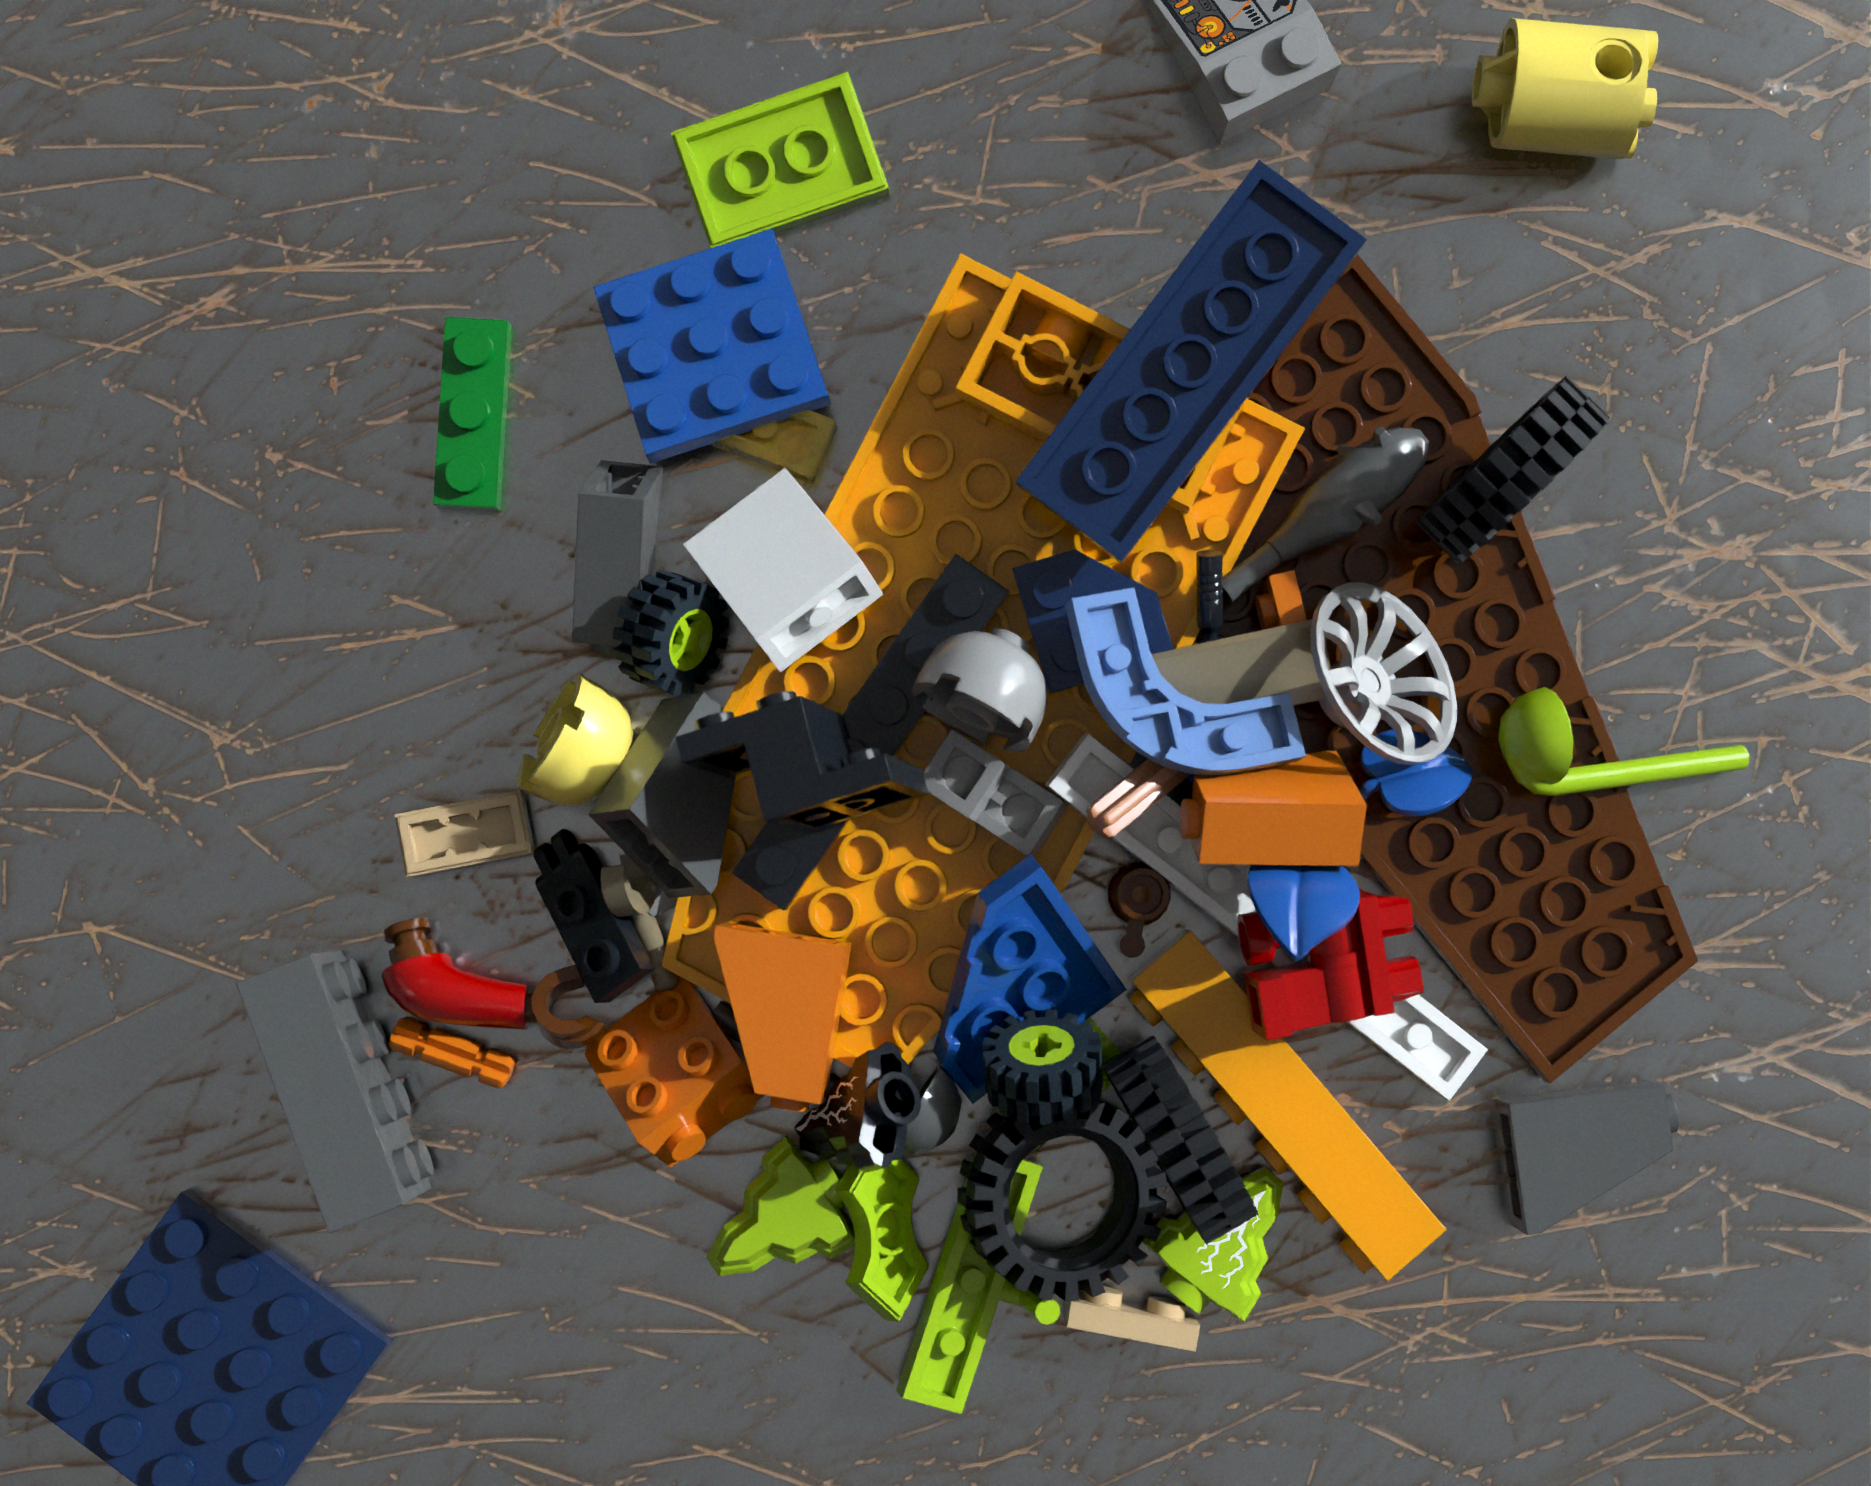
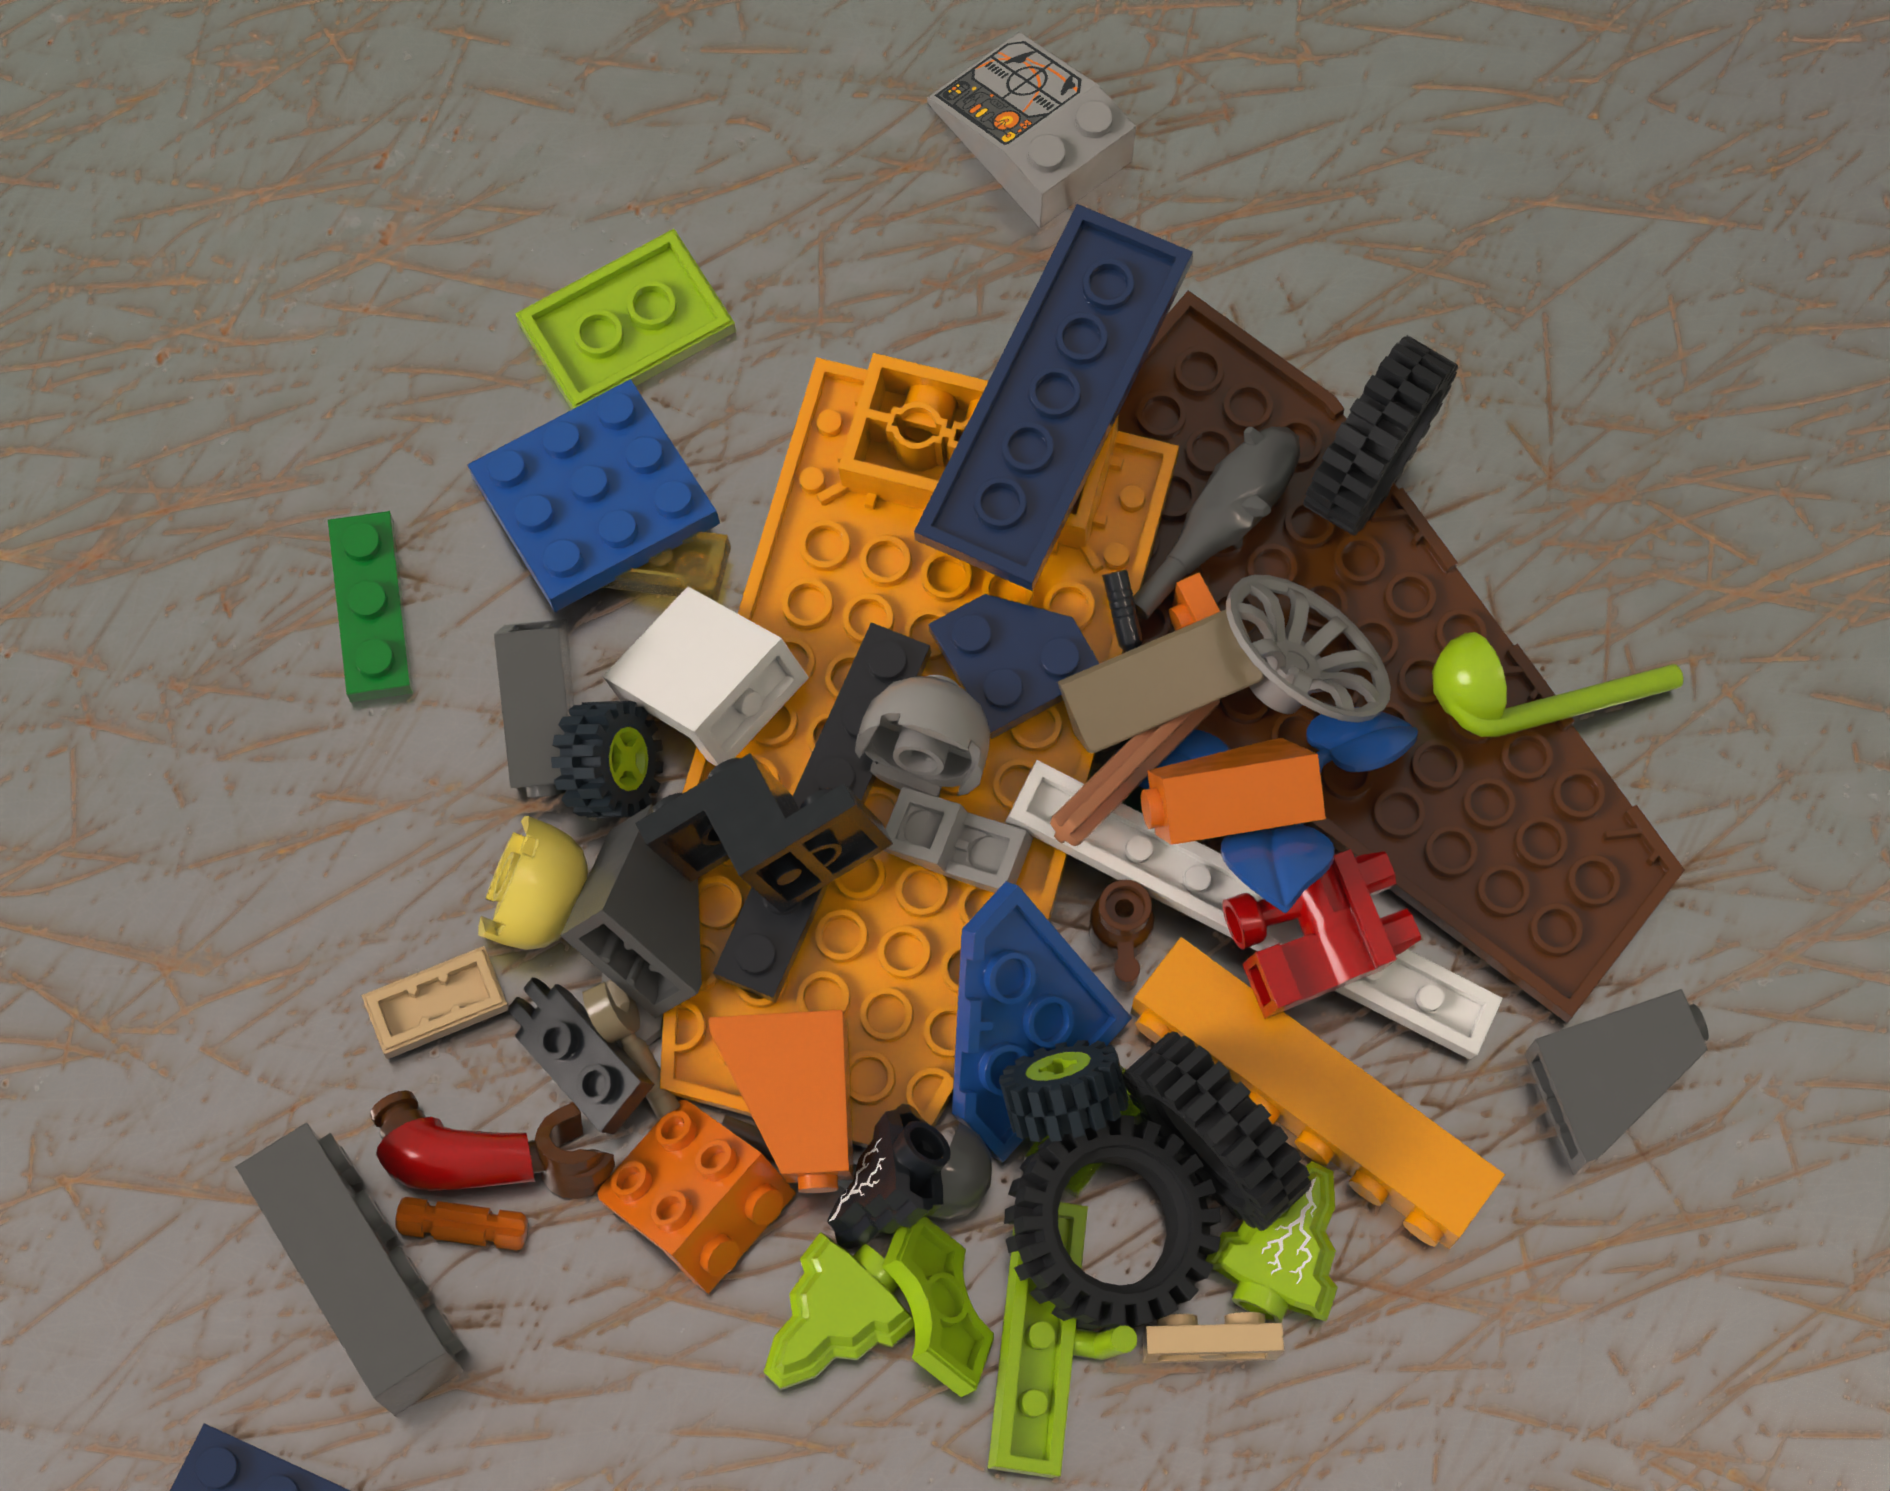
camera: 15 degrees left, 15 degrees down
medium blue plate [1065,587,1306,776] -> none
light yellow cylinder [1472,18,1658,159] -> none

